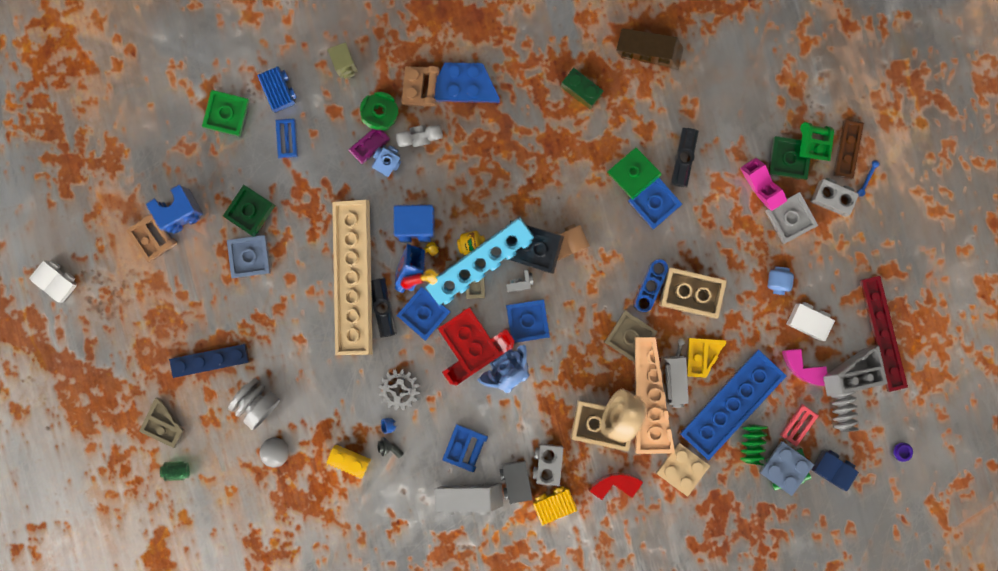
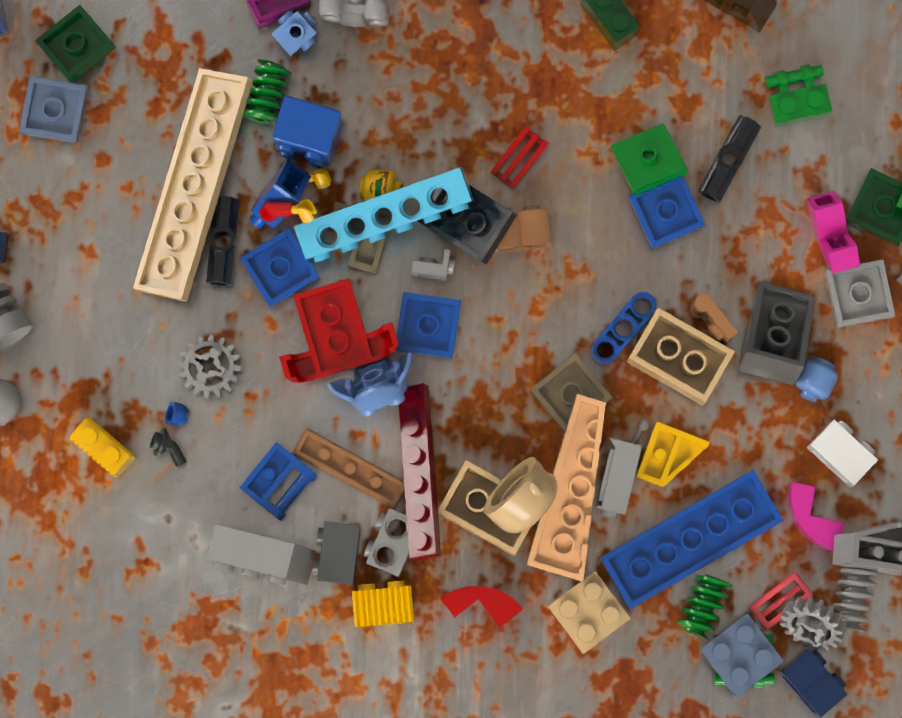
camera: 20 degrees right, 5 degrees down
none -> green piece [243,59,292,124]
none -> medium nougat tile [292,428,405,510]
none -> plate [399,383,441,561]
none -> red tile [491,126,549,190]
none -> medium nougat plate [690,294,738,345]
none -> dark grey slope [738,281,815,386]
none -> green plate [764,64,833,126]
none -> light grey gear [780,597,846,651]

